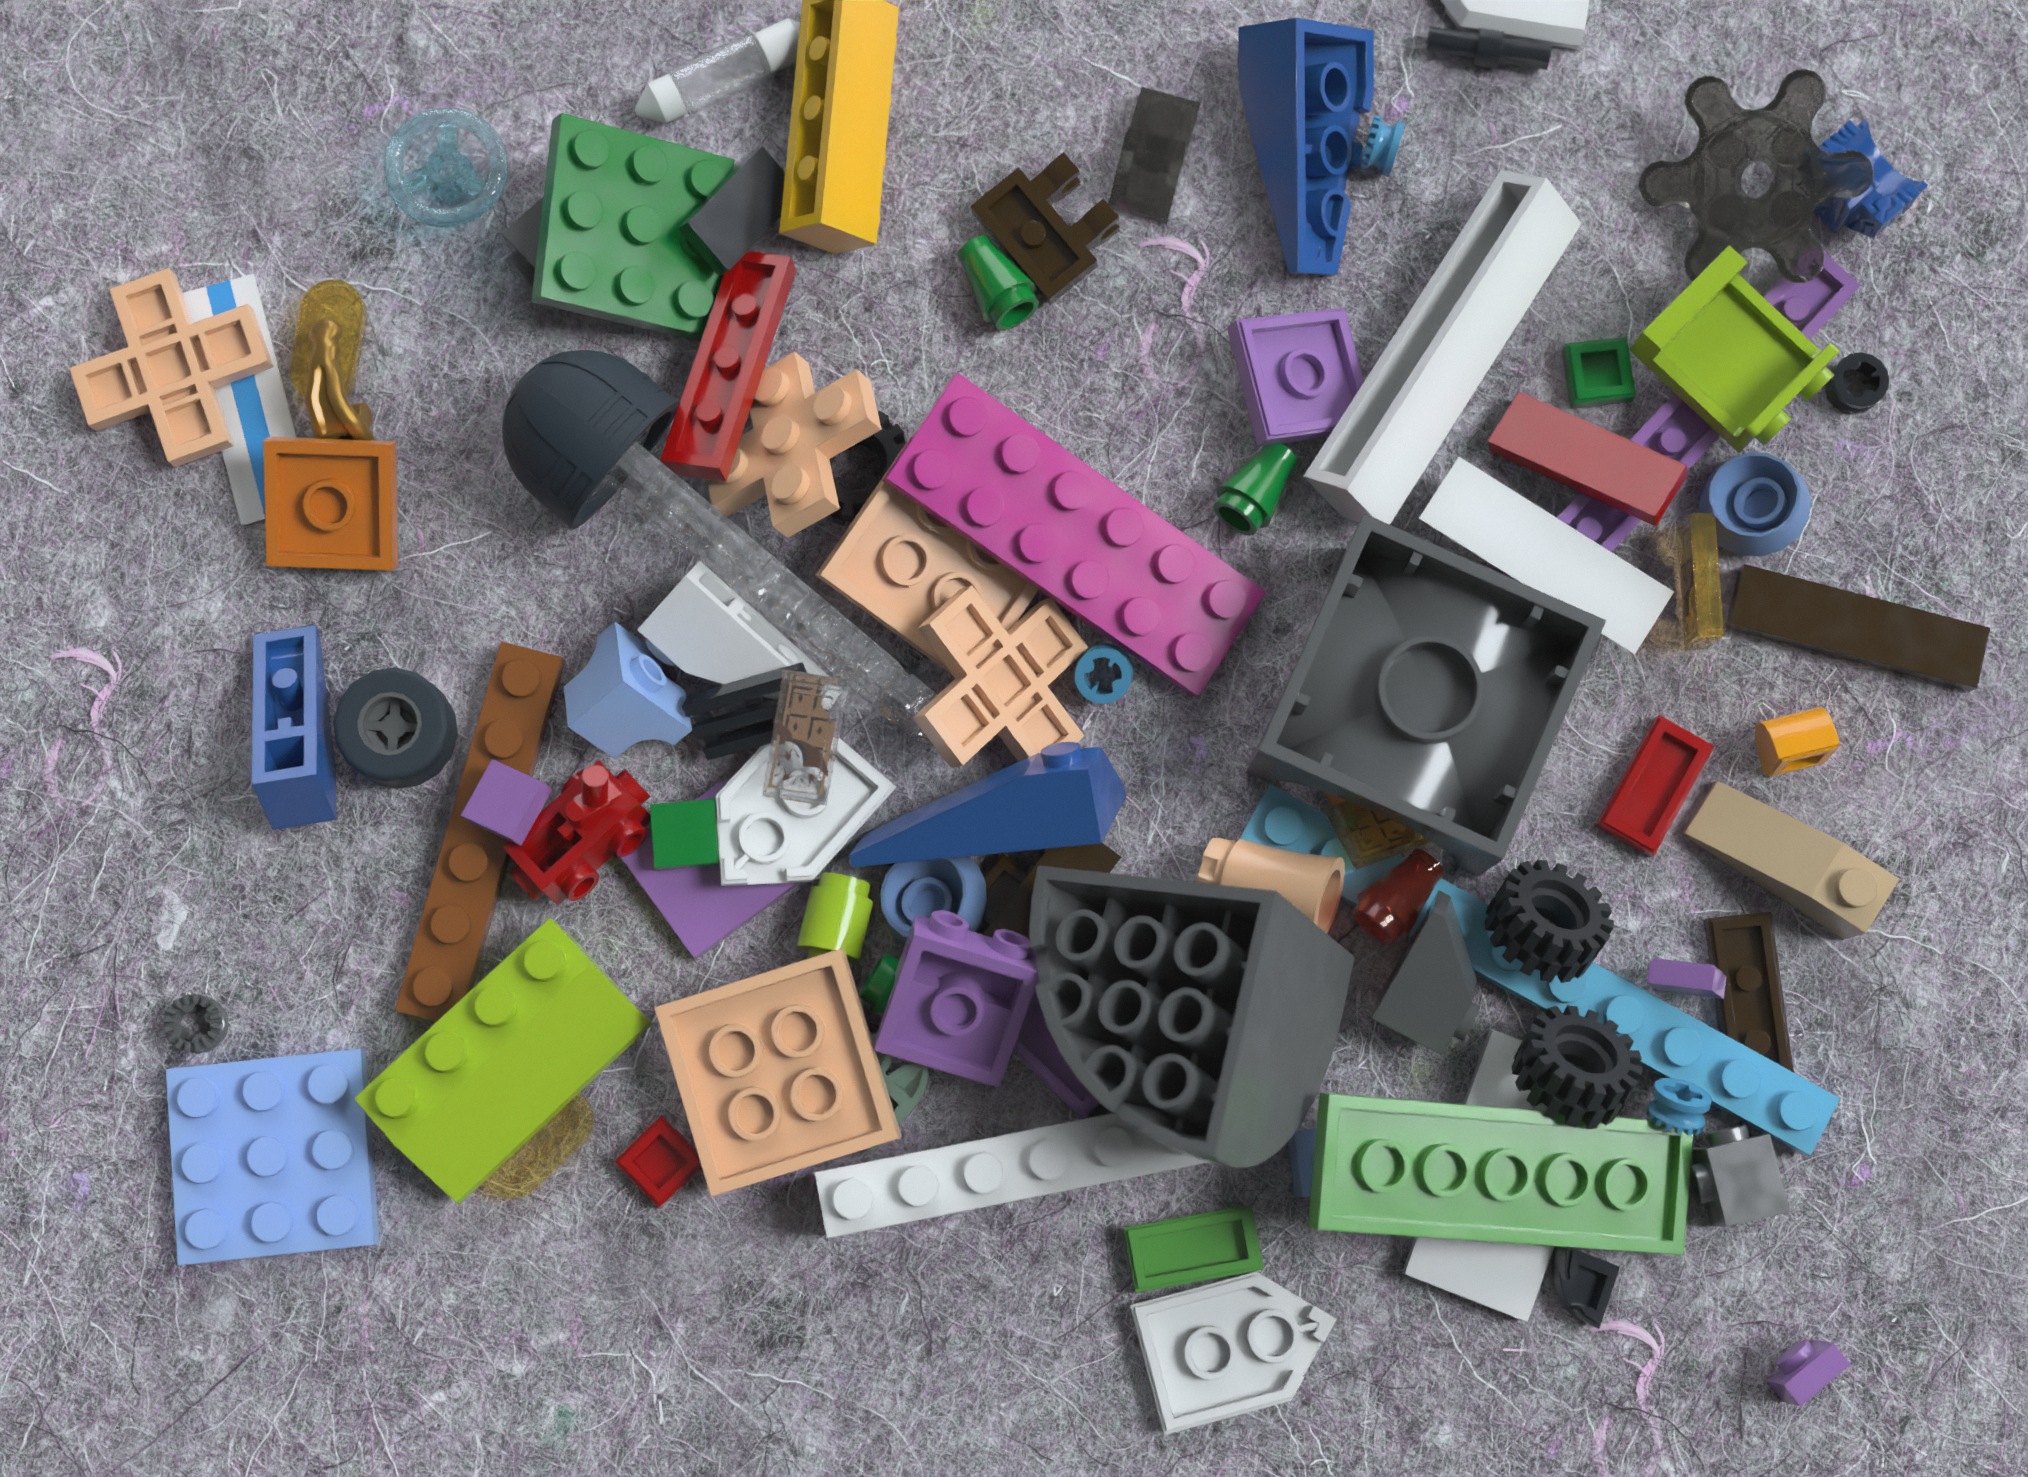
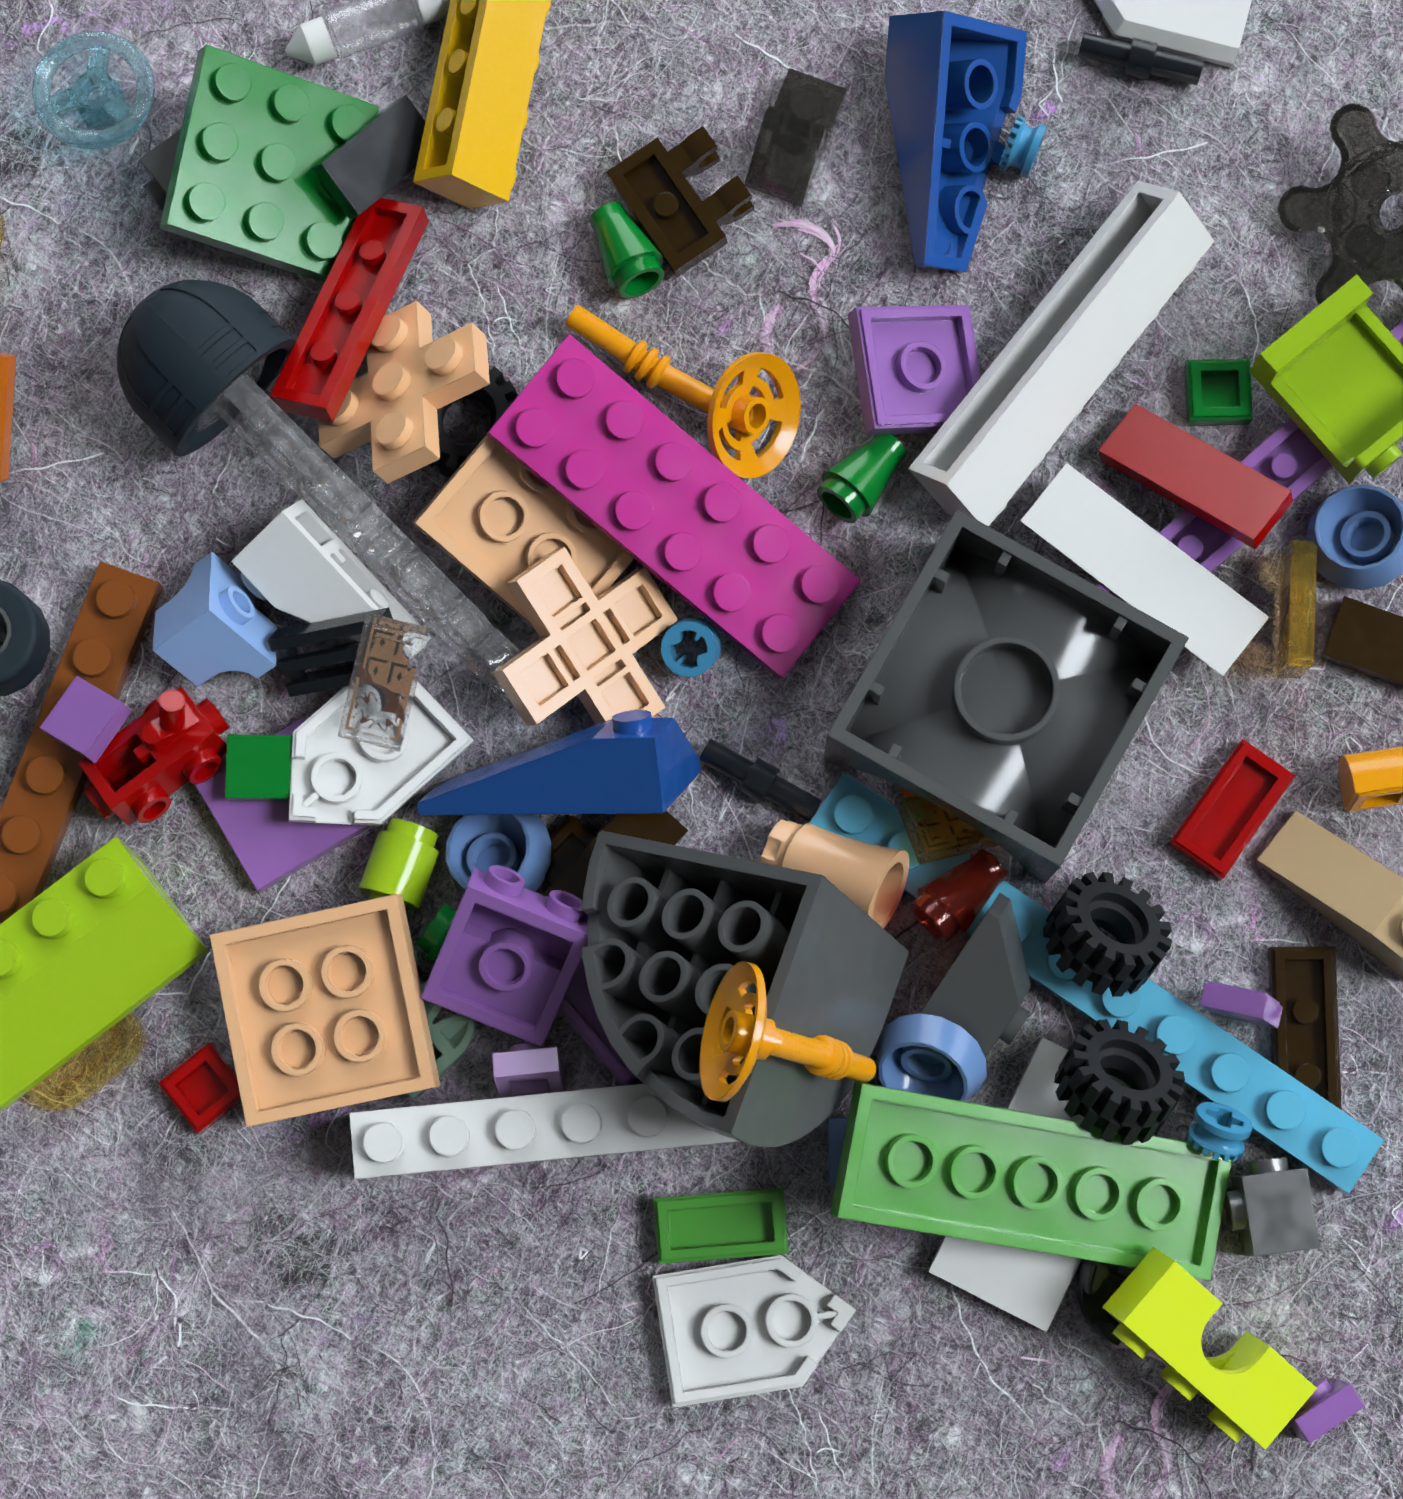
camera: 15 degrees right, 0 degrees up
none -> lavender plate [492,1042,565,1098]
none -> light orange dish [565,304,801,479]
none -> black bar [699,739,822,822]
none -> light orange dish [699,961,876,1102]
none -> medium blue hat [877,1013,987,1101]
none -> neon yellow arch [1102,1247,1317,1450]

